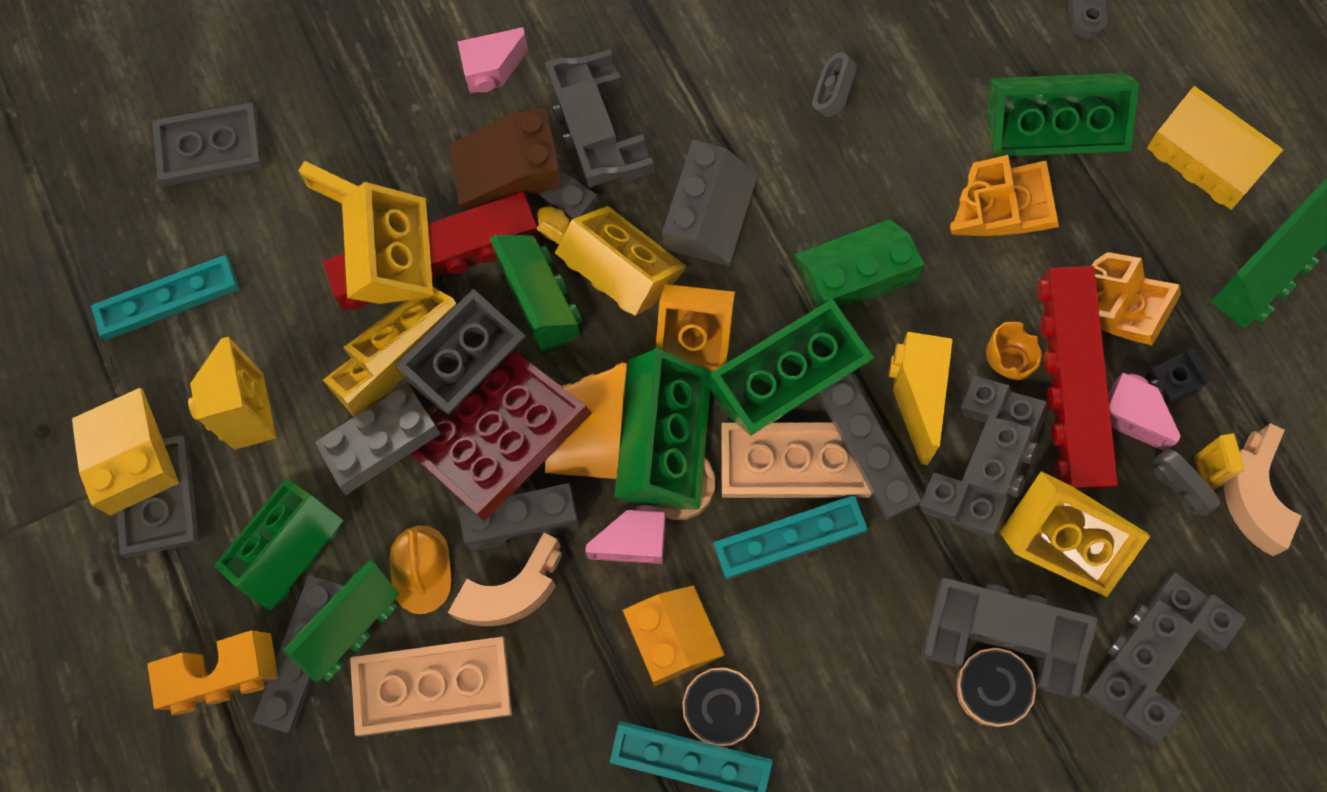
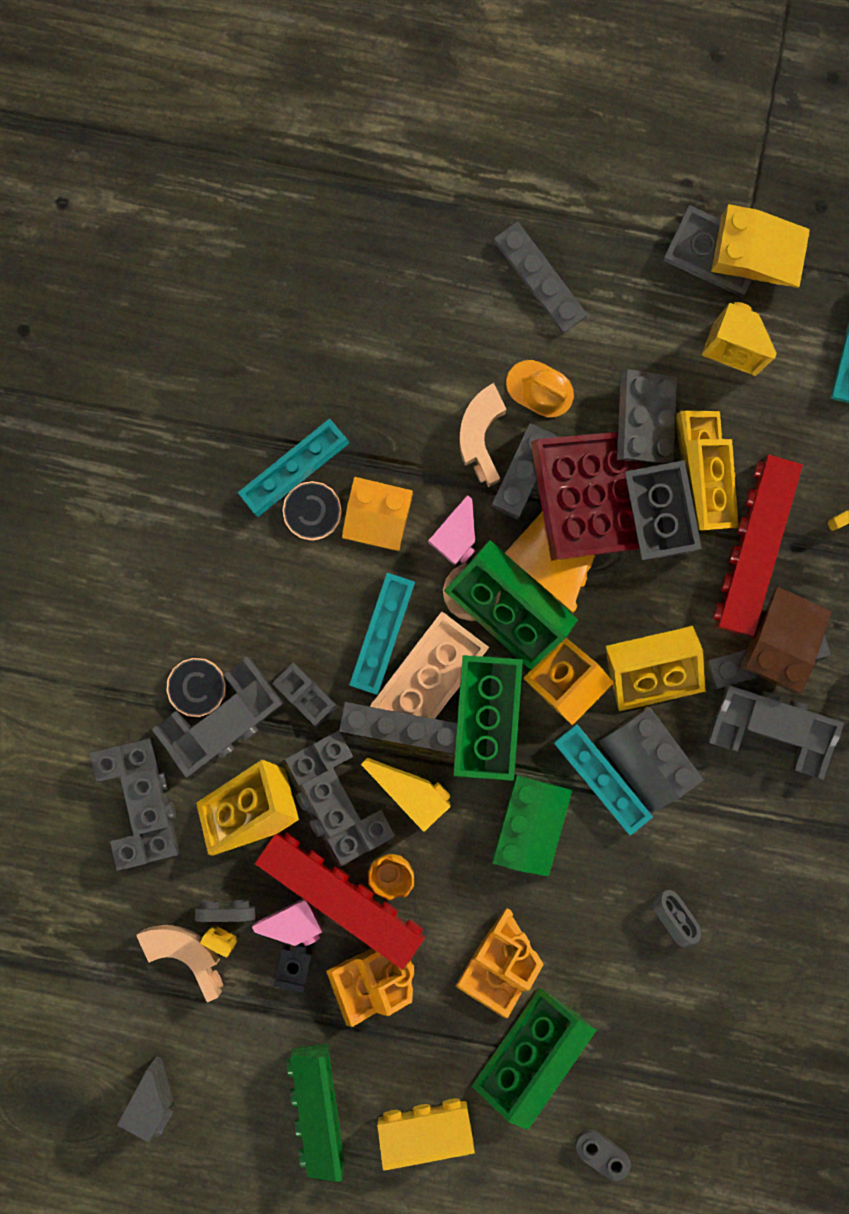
camera: 120 degrees right, 15 degrees up
light orange arch [147,630,279,715] -> none
green slope [214,478,344,612] -> none
green slope [280,560,399,683] -> none
yellow slope [342,182,433,304] -> none
light nougat plate [350,636,512,737] -> none
green slope [490,235,583,354] -> none
yellow animal [536,206,570,244] -> none
none -> dark grey slope [272,662,338,728]
none -> teal plate [553,724,653,836]

